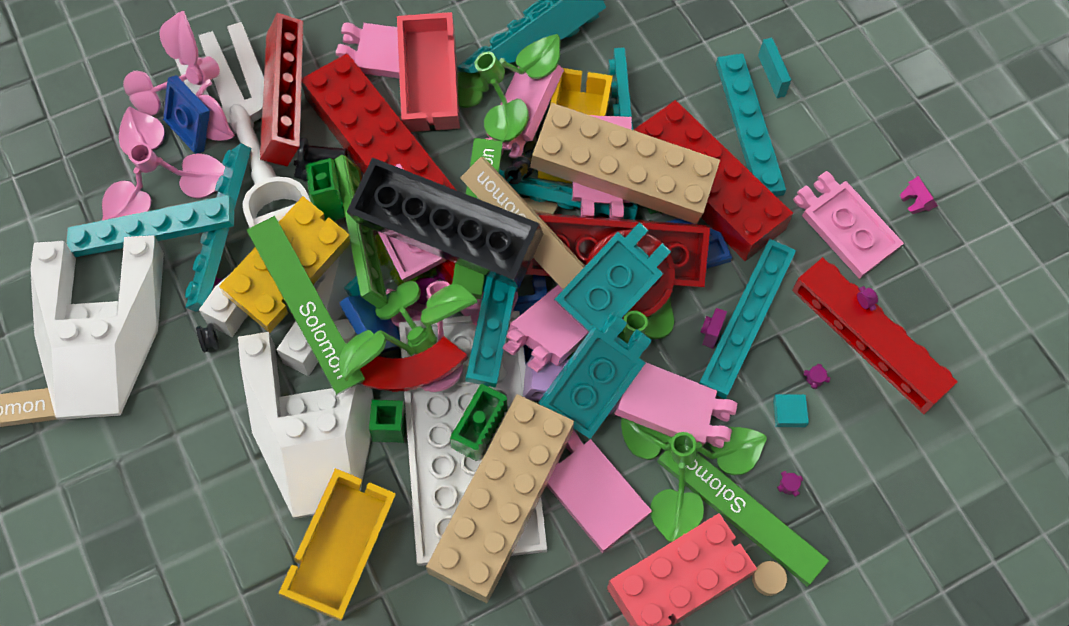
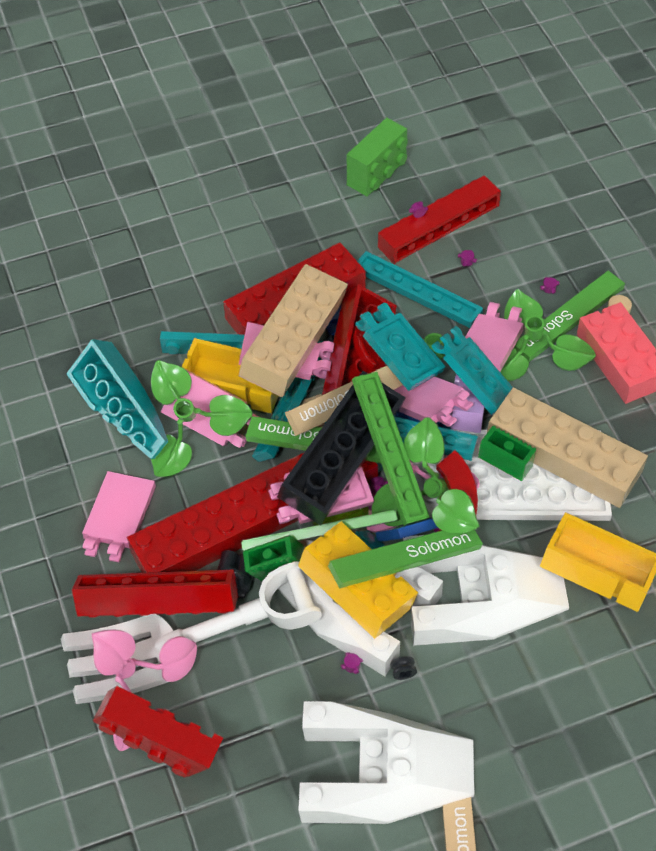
camera: 80 degrees left, 10 degrees down
plate [67,195,234,257] -> none
bright pink plant [102,107,225,220] -> none
blue tile [163,75,210,154] -> none
teal plate [185,143,251,312] -> none
green brick [369,400,406,443] -> none
coral piece [397,12,460,132] -> none
black pin [504,149,534,185] -> none
bright pink tile [546,430,652,553] -> none
magenta plate [700,308,727,349] -> none
teal plate [716,53,786,197] -> none
teal tile [758,37,791,98] -> none
teal tile [773,394,809,427] -> none
bright pink tile [793,171,904,279] -> none
dark pink tile [900,176,938,214] -> none
none -> red wedge [92,686,223,777]
none -> bright green brick [346,117,408,197]
none -> bright green tile [352,372,430,526]

